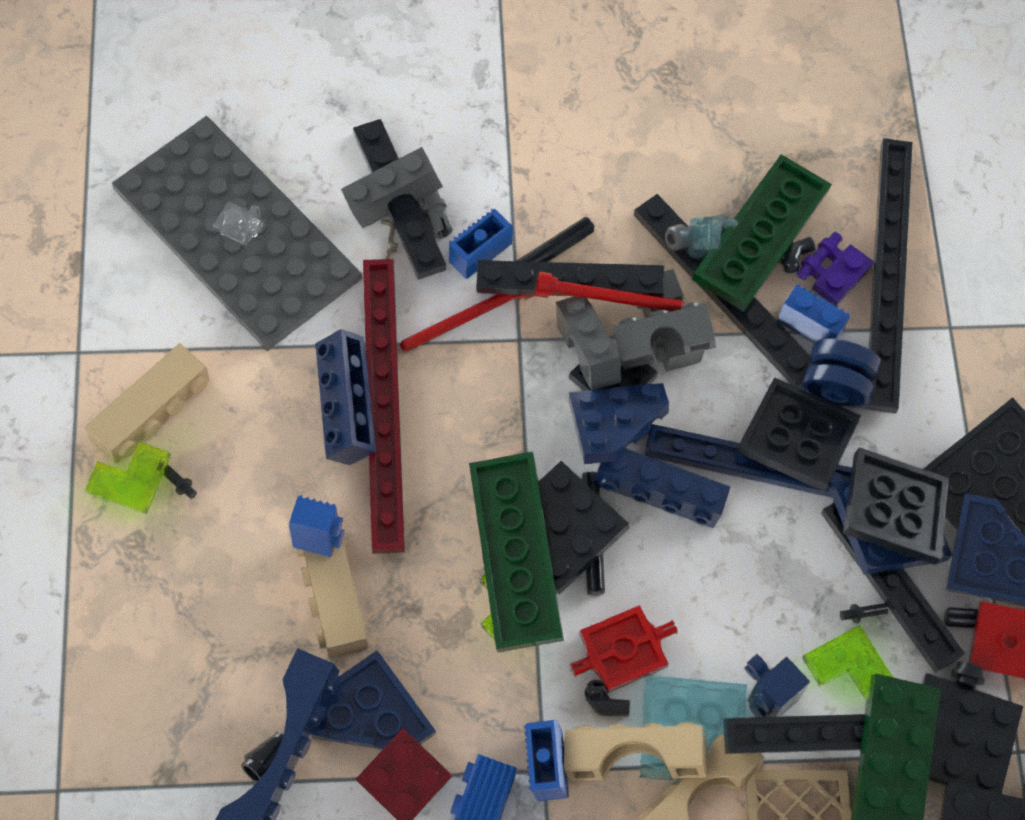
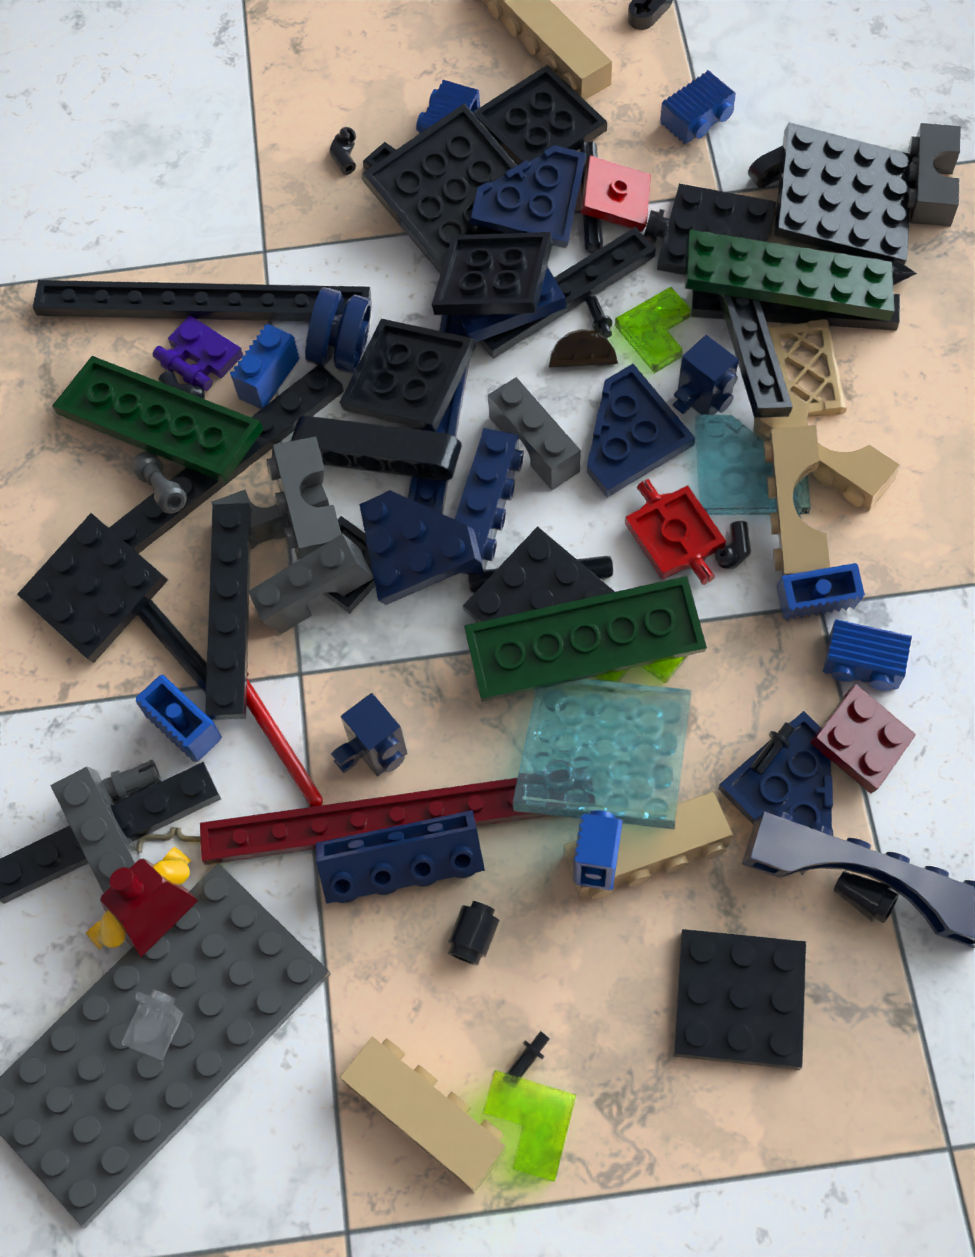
camera: 85 degrees left, 0 degrees up
red piece [535,271,685,312] -> none
clear light blue panel [690,216,737,252] -> none
none -> black plate [17,513,168,663]
none -> dark red torso [85,846,198,957]
none -> black beam [291,416,462,481]
none -> dark blue brick [331,693,408,777]
none -> black brick [448,901,500,966]
none -> dark grey arch [488,377,581,490]
none -> clear light blue plate [513,679,692,829]
none -> dark brown plate [549,329,618,368]
none -> dark blue plate [587,364,695,497]
none -> black plate [674,929,806,1070]
none -> black piece [751,722,795,775]

